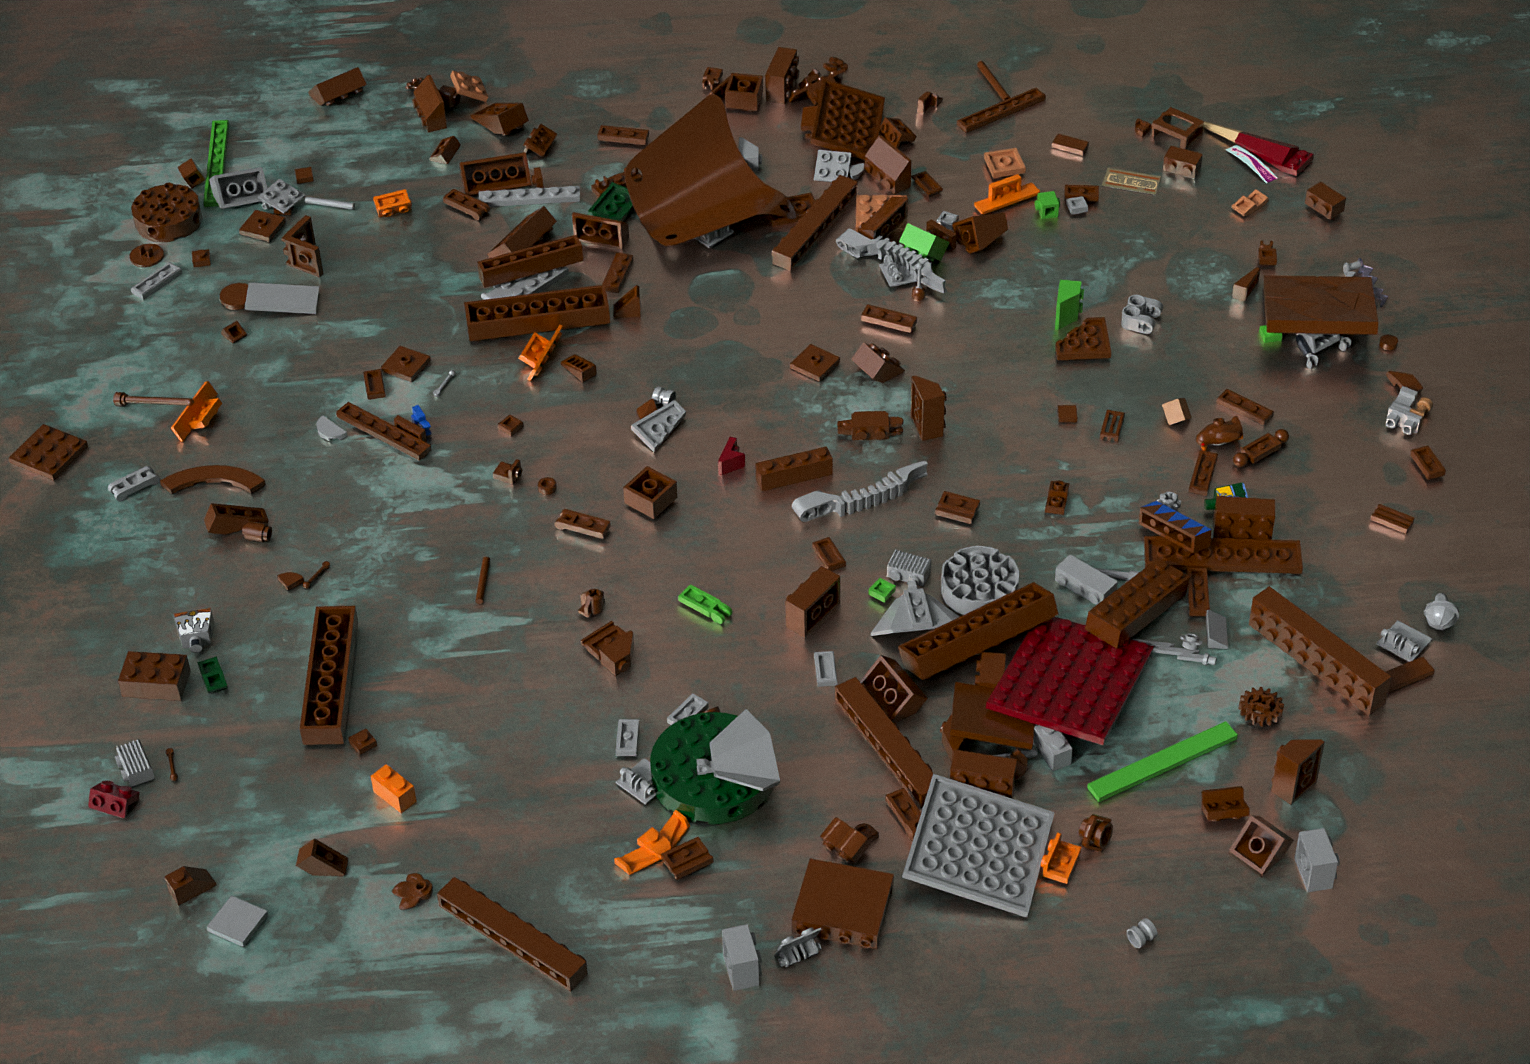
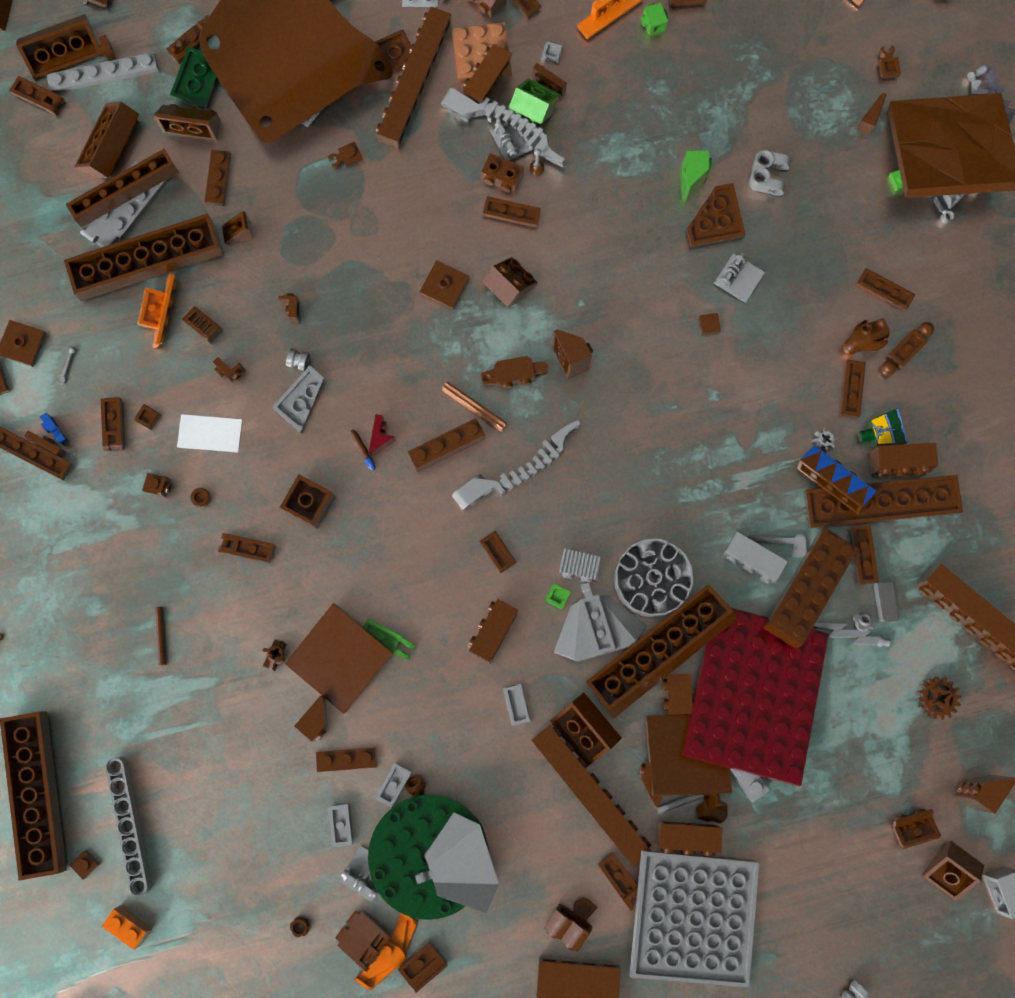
camera: 10 degrees left, 35 degrees up
reddish brown plate [581,621,626,661] -> none
reddish brown slope [636,399,657,420] -> none
reddish brown plate [935,491,980,524] -> none
reddish brown slope [952,213,1008,254] -> none
orange bracket [1041,832,1081,884] -> none
reddish brown slope [1045,480,1070,515] -> none
light grey plate [1066,196,1088,215] -> none
reddish brown piece [1079,814,1113,852] -> none
bright green tile [1087,721,1238,802] -> none
reddish brown tile [1100,410,1125,442] -> none
panel [1162,398,1192,425] -> none
none -> reddish brown plate [101,397,125,452]
none -> light grey beam [106,757,152,896]
none -> white sticker [177,414,242,452]
none -> reddish brown bracket [213,357,245,382]
none -> reddish brown bracket [278,293,300,323]
none -> reddish brown tile [285,603,394,714]
none -> reddish brown plate [290,917,310,937]
none -> reddish brown plate [316,747,377,772]
none -> reddish brown plate [328,141,363,170]
none -> reddish brown plate [335,911,392,972]
none -> reddish brown piece [351,430,375,470]
none -> nougat axle [442,382,507,431]
none -> reddish brown brick [481,153,524,193]
none -> light grey hinge [714,253,765,303]

